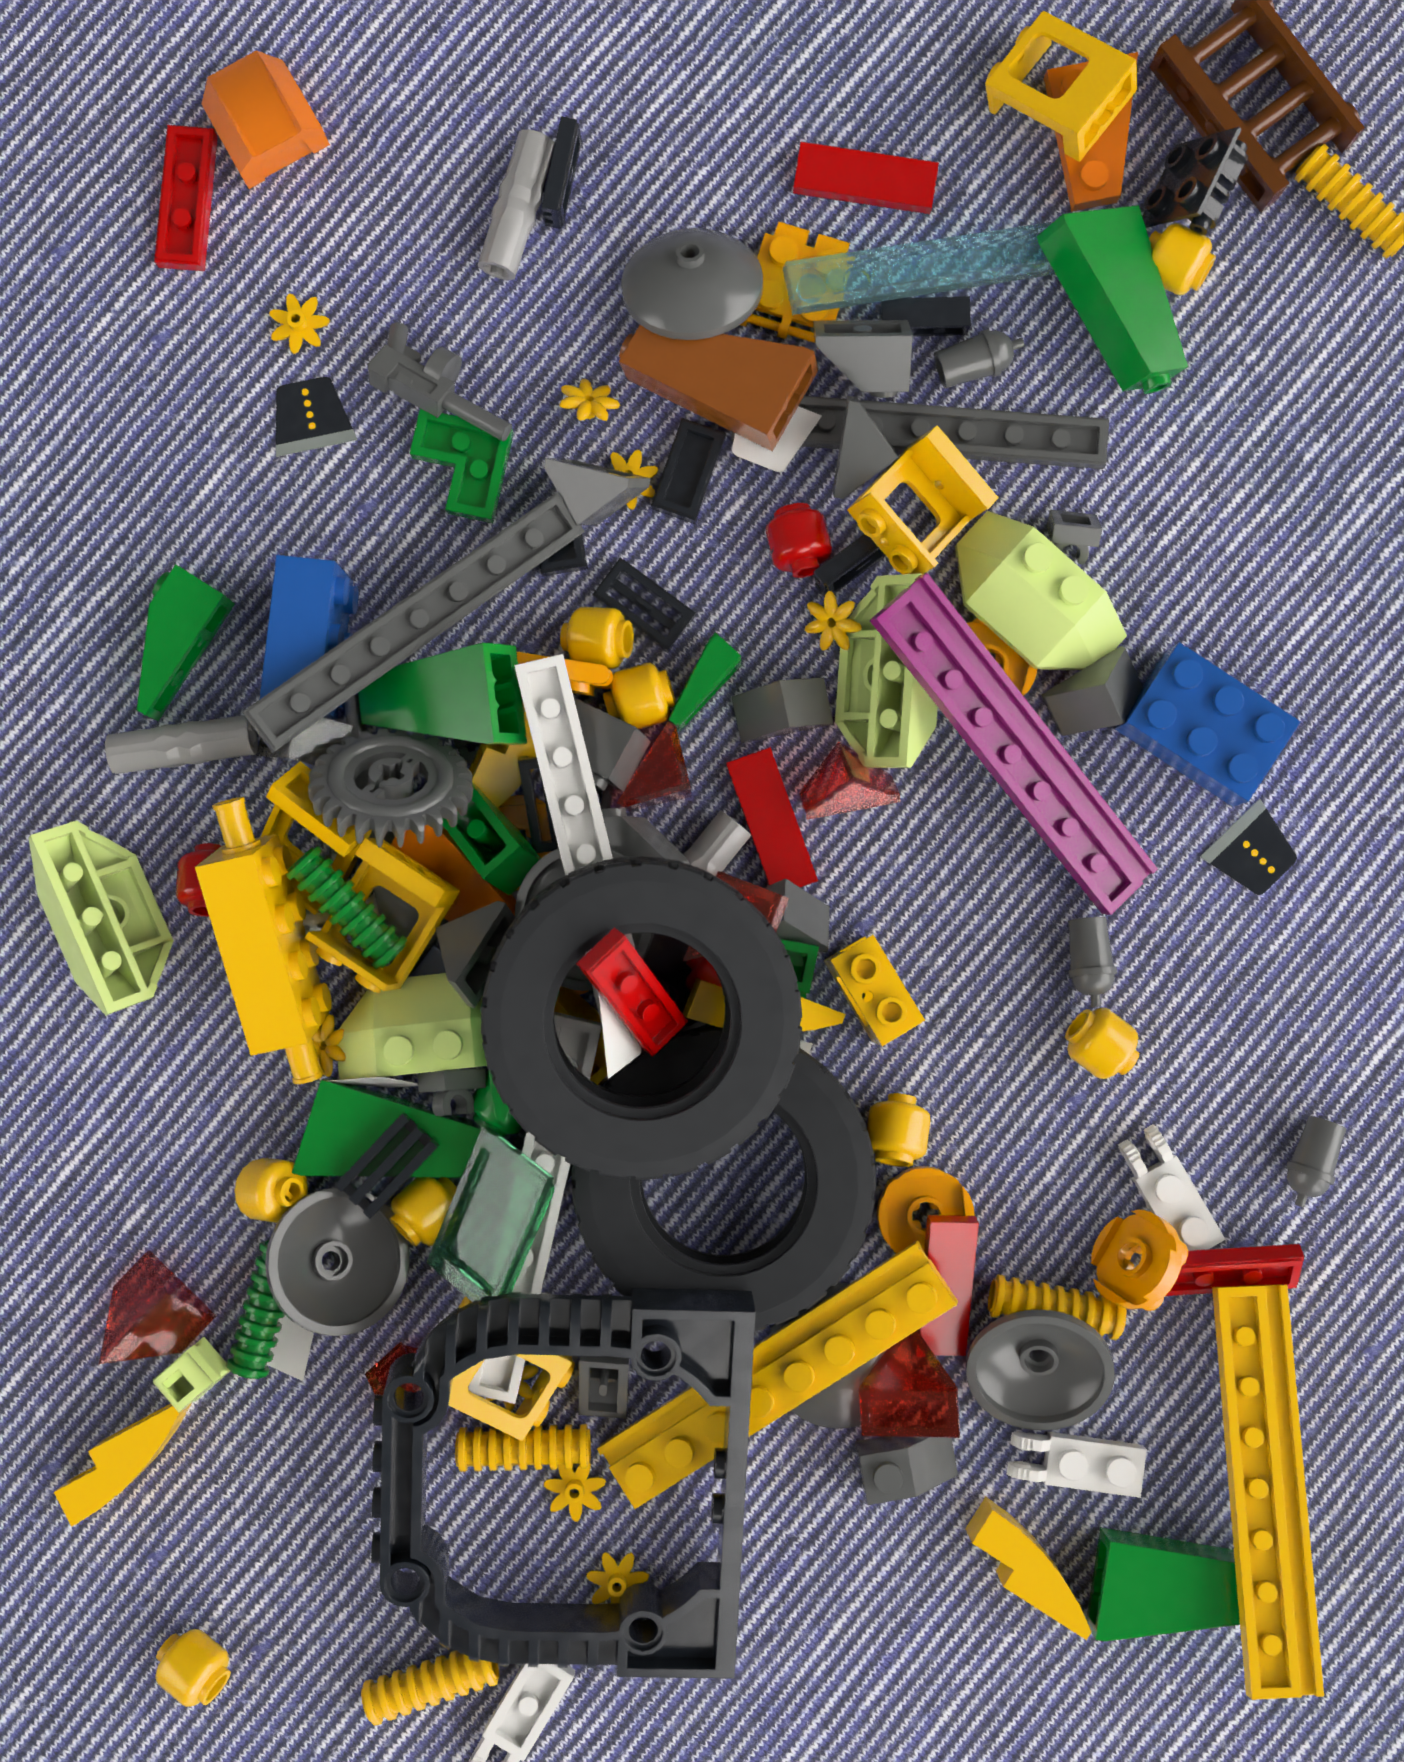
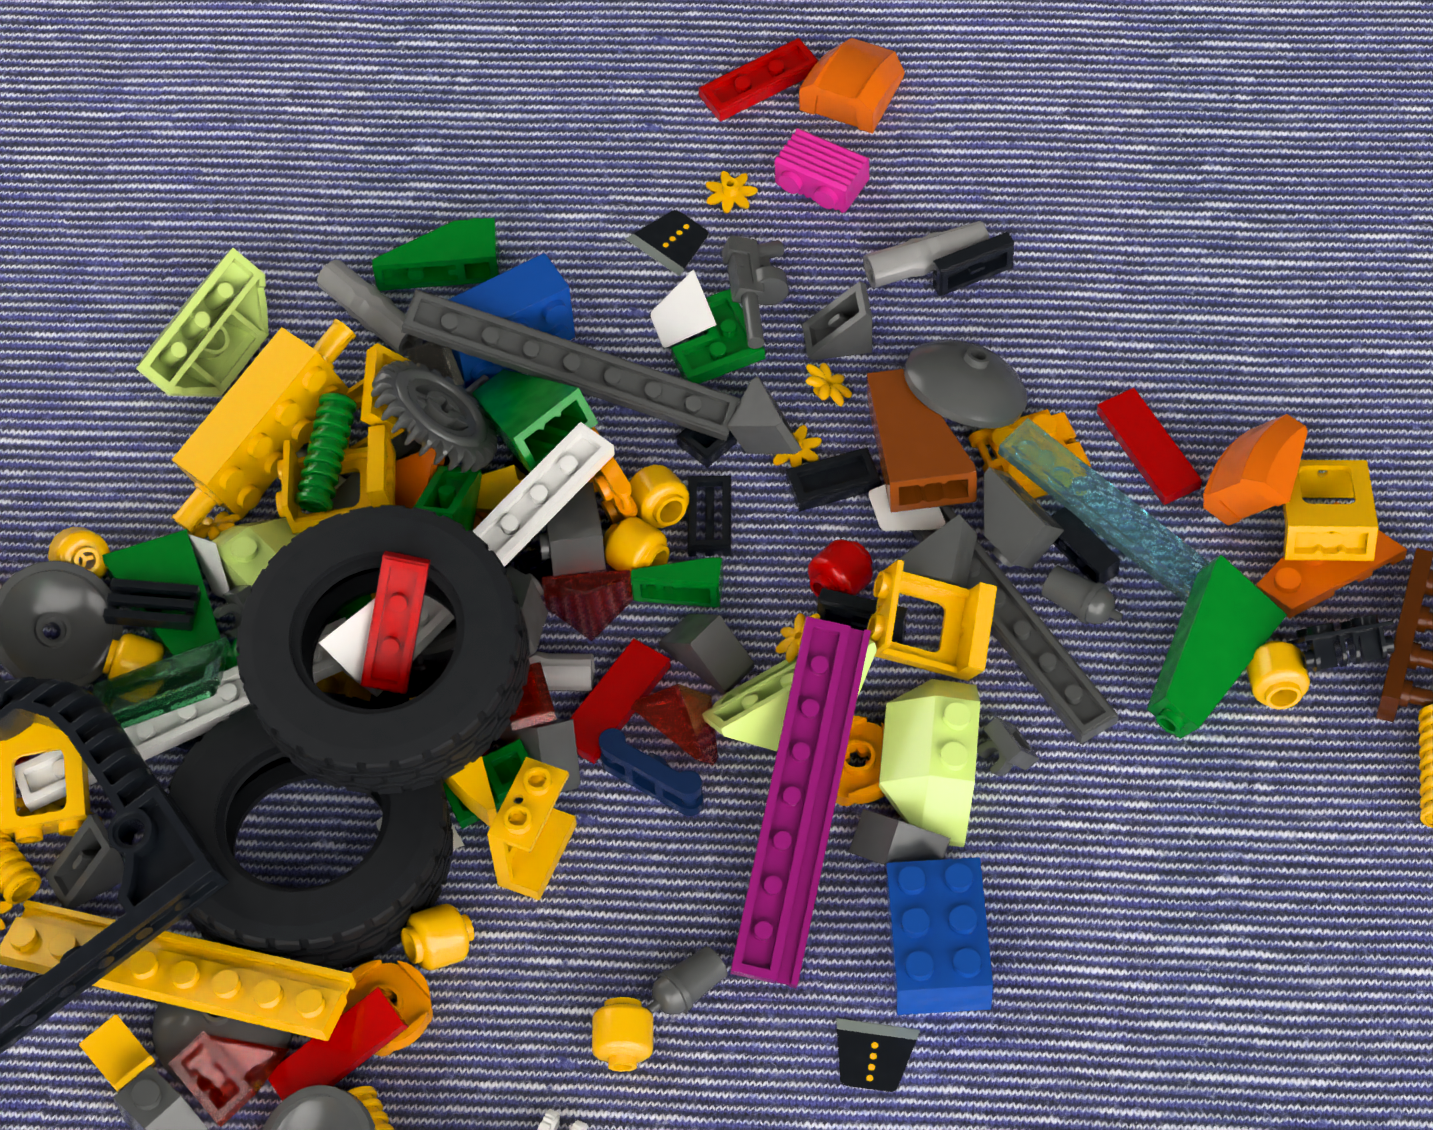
camera: 55 degrees right, 30 degrees down
none -> yellow bracket [79,1015,157,1093]
none -> dark blue plate [599,728,704,816]
none -> white sticker [651,269,717,348]
none -> dark pink brick [775,128,869,213]
none -> dark grey slope [802,281,872,360]
none -> orange slope [1203,414,1308,526]

